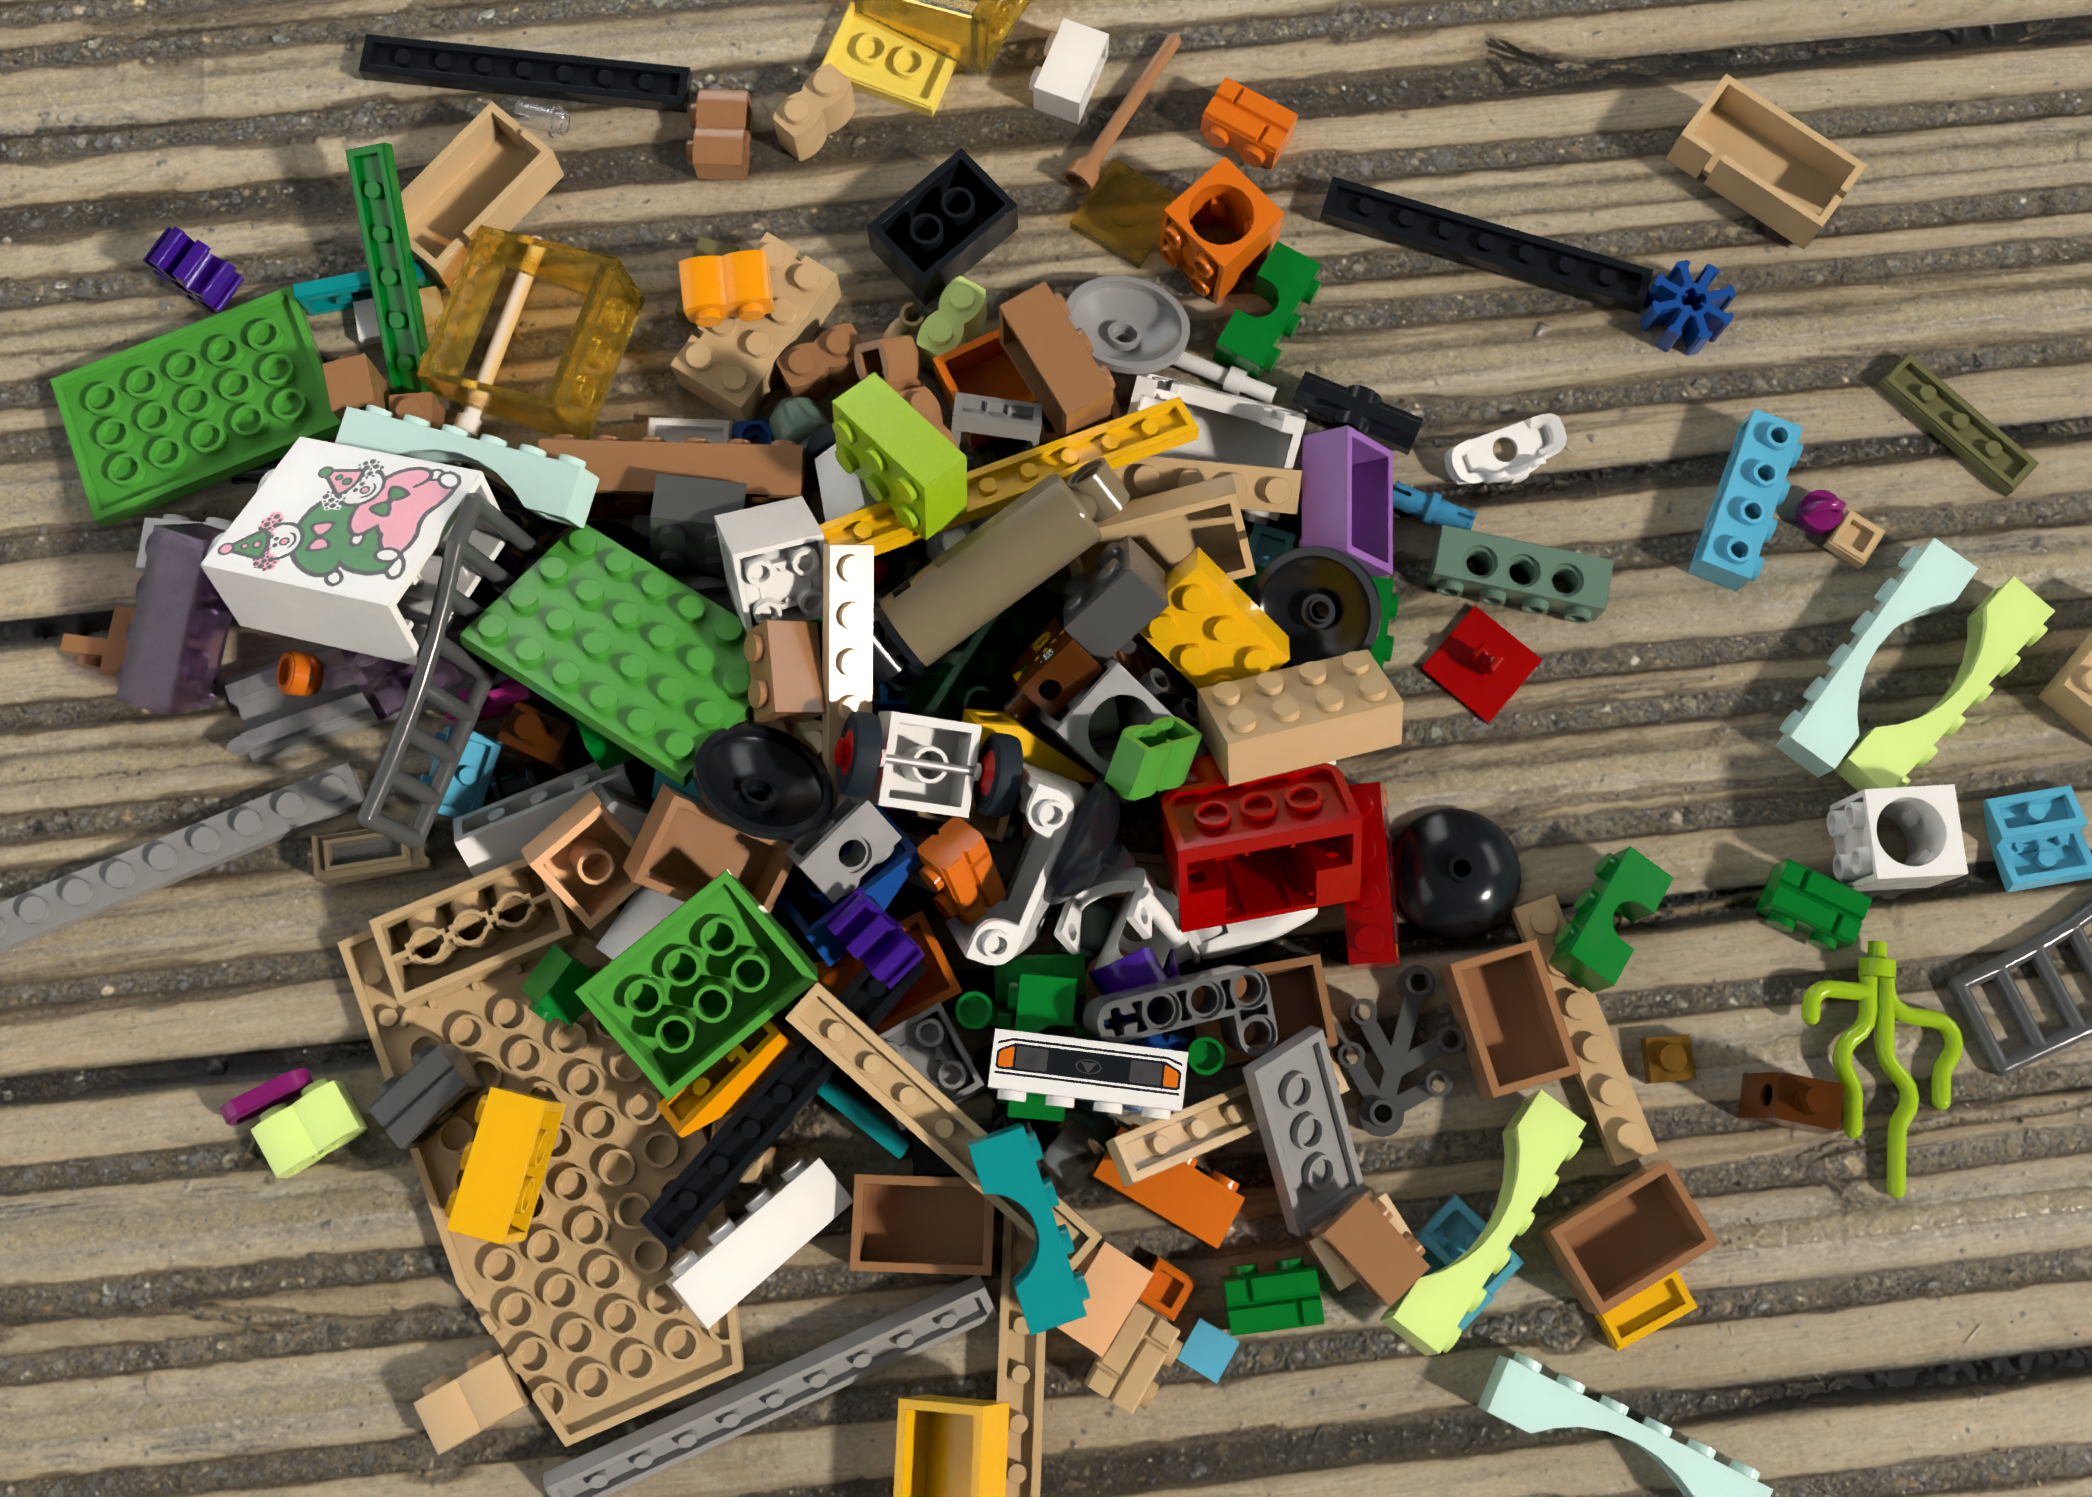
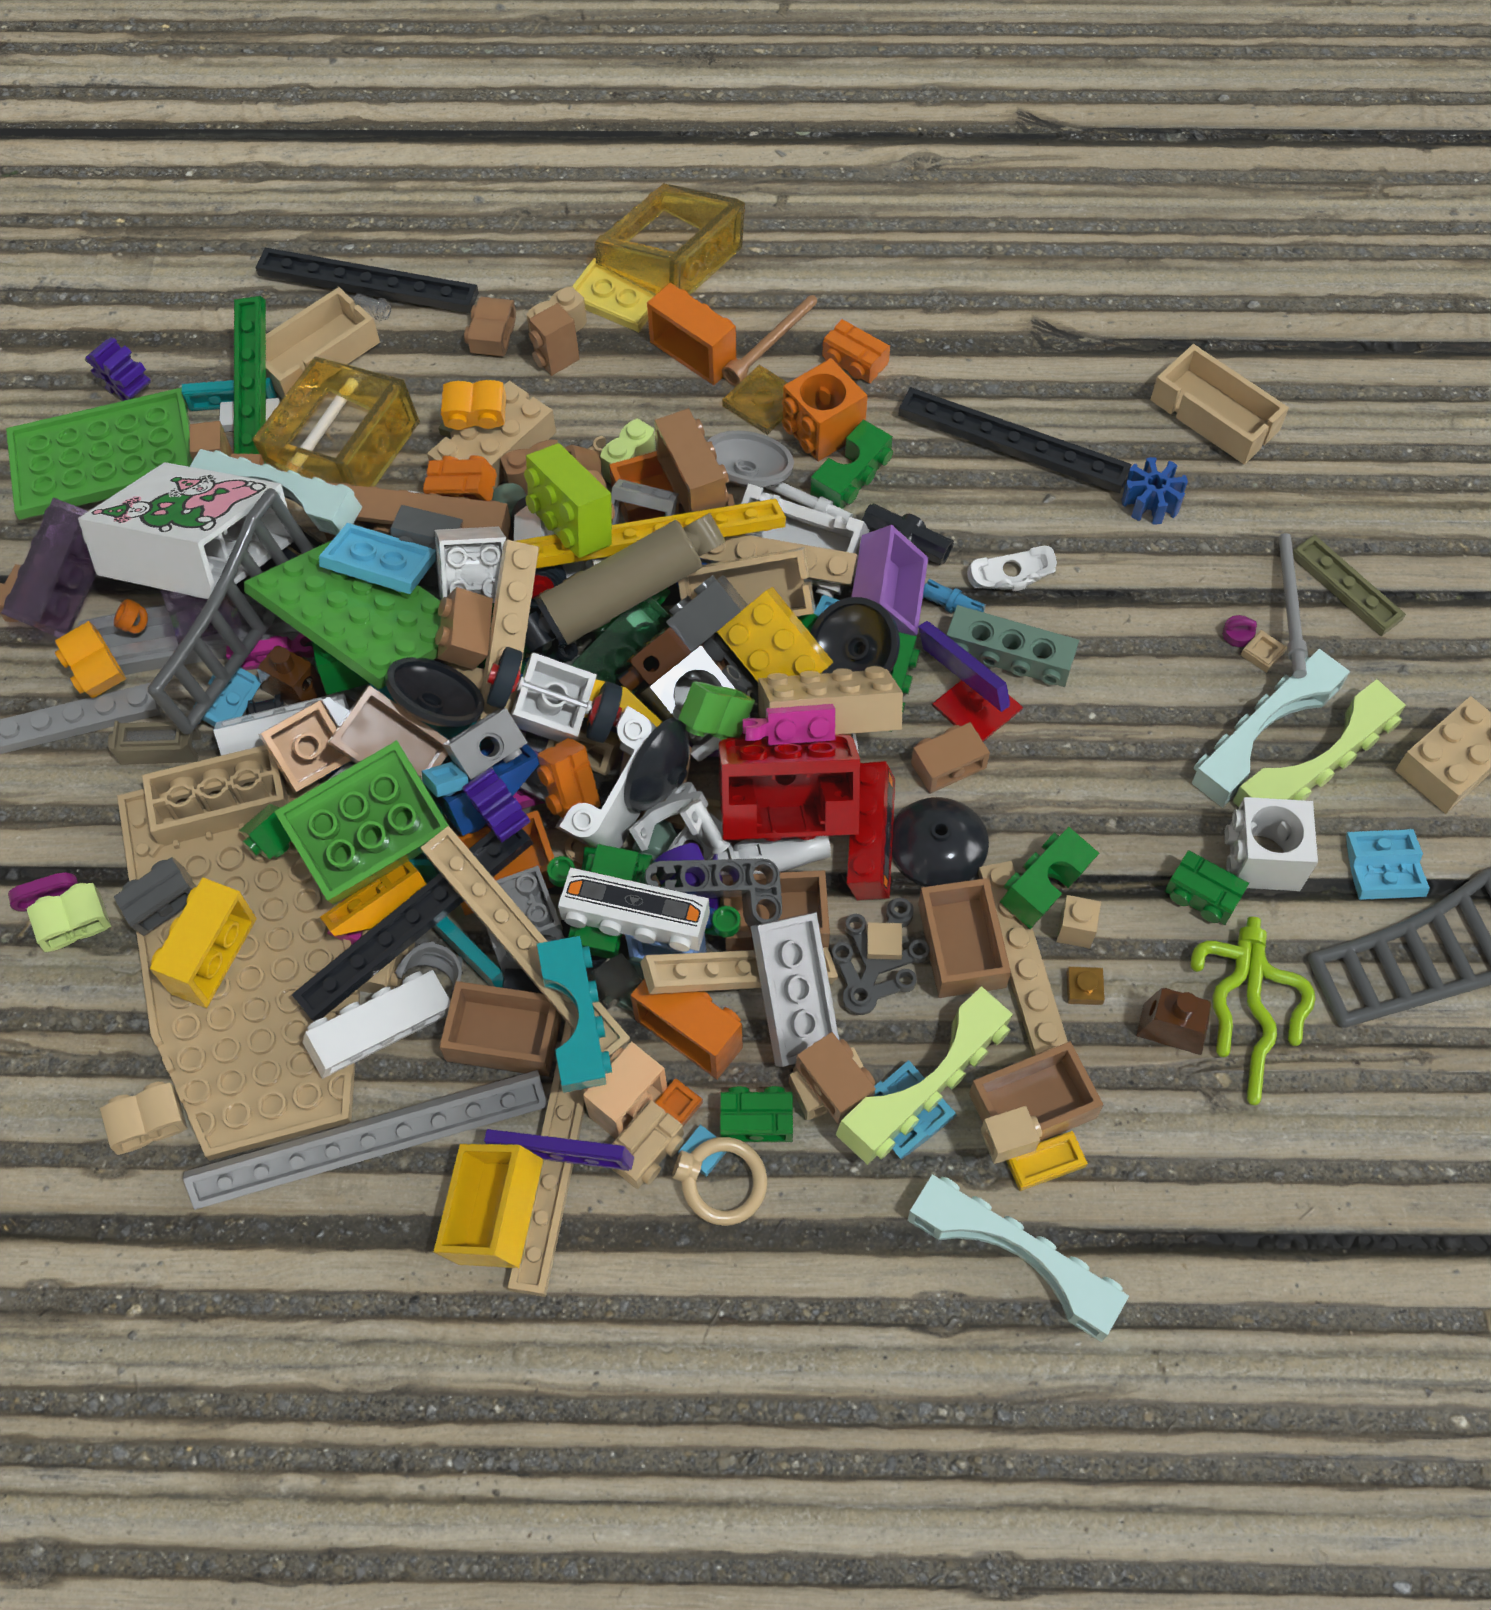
camera: 10 degrees right, 15 degrees down
black brick [867,148,1018,306] -> none
white brick [1029,18,1109,125] -> none
medium azure brick [1688,409,1803,591] -> none
none -> light orange brick [55,621,126,699]
none -> medium azure plate [319,523,436,594]
none -> light grey helmet [395,941,462,998]
none -> medium azure plate [421,761,468,797]
none -> orange brick [423,455,497,501]
none -> dark purple tile [484,1129,634,1171]
none -> medium nougat brick [529,303,580,376]
none -> orange piece [647,283,737,385]
none -> tan piece [672,1137,767,1226]
none -> dark pink plate [742,704,835,745]
none -> tan tile [867,922,902,960]
none -> medium nougat brick [911,722,990,794]
none -> dark purple tile [918,621,1010,712]
none -> tan brick [981,1106,1042,1164]
none -> tan brick [1056,895,1101,949]
none -> light grey bar [1279,533,1308,678]

